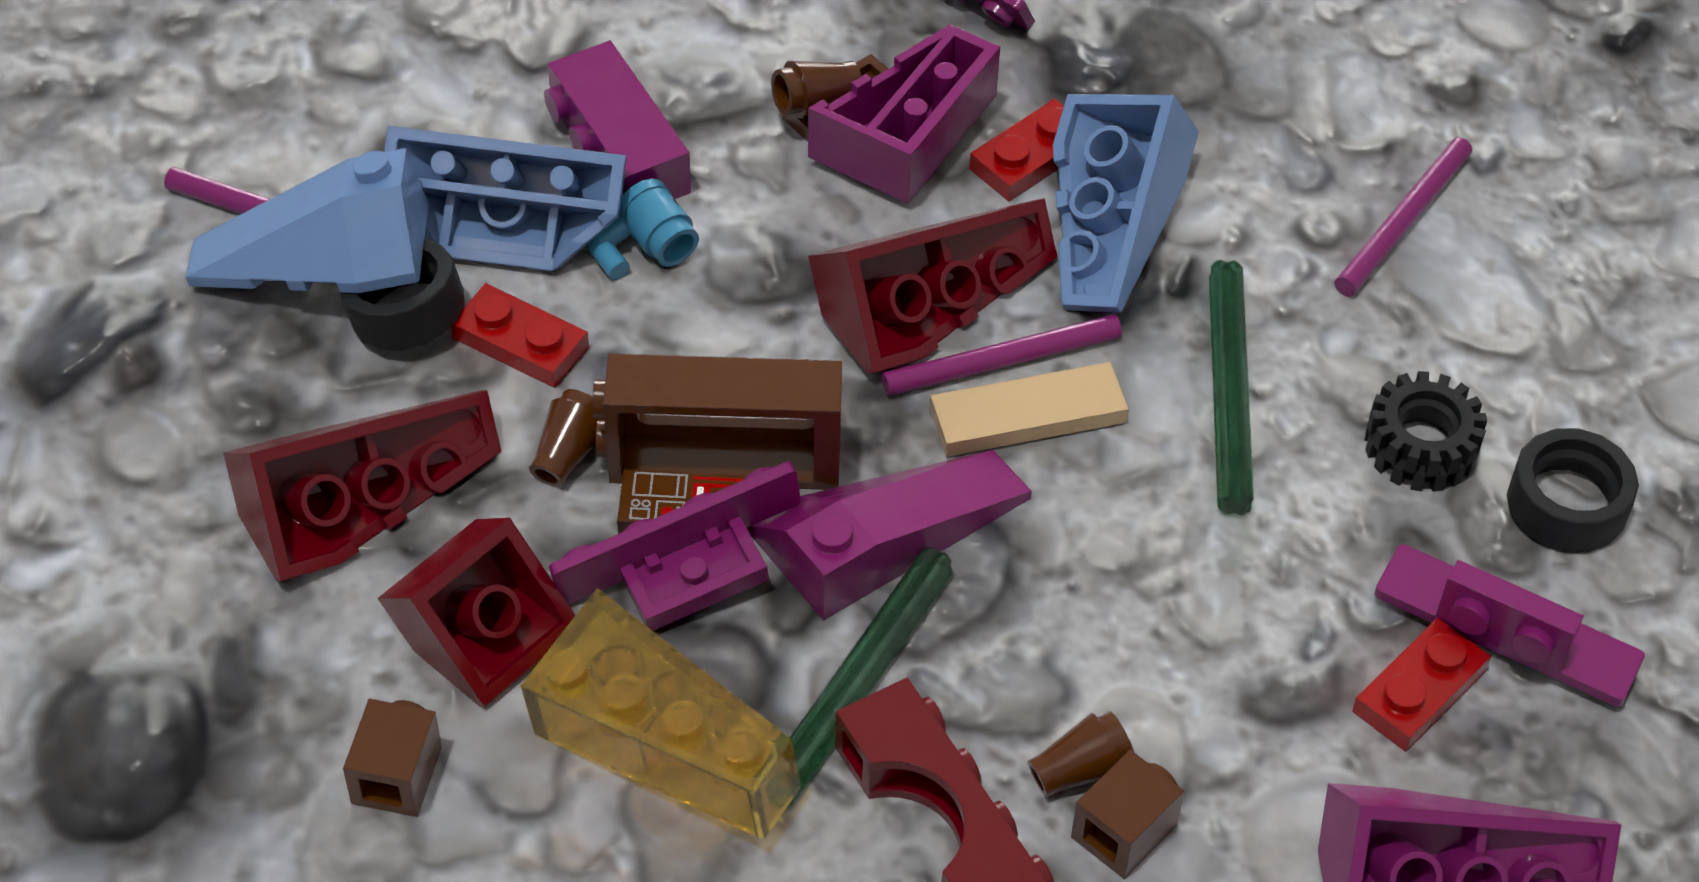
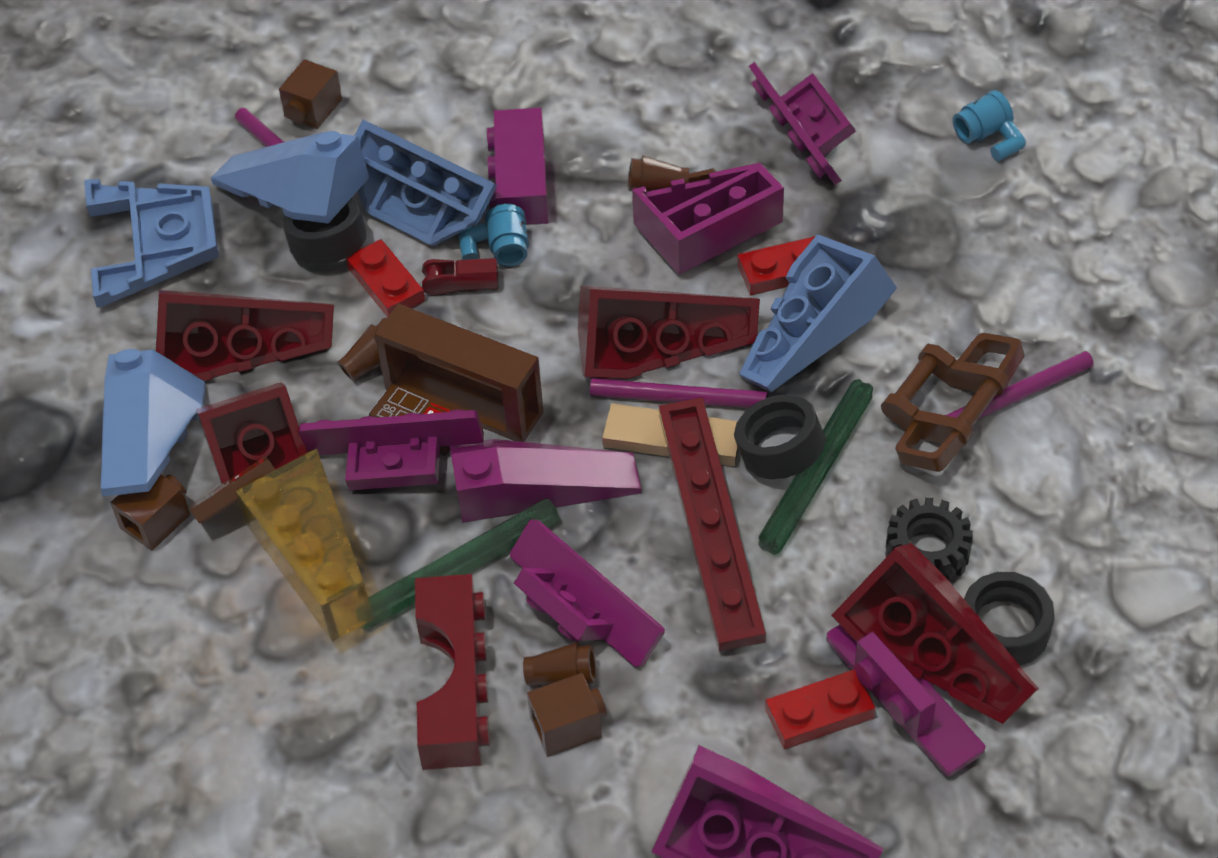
camera: 30 degrees right, 0 degrees up
none -> medium blue wing [84,179,219,308]
none -> medium blue wedge [101,349,206,497]
none -> reddish brown tile [189,456,277,524]
none -> reddish brown brick [279,59,343,129]
none -> dark red bar [422,258,499,296]
none -> magenta bracket [510,520,665,667]
none -> dark red plate [659,397,766,652]
none -> black tyre [734,394,826,480]
none -> dark red wedge [831,543,1039,724]
none -> reddish brown bar [881,333,1025,472]

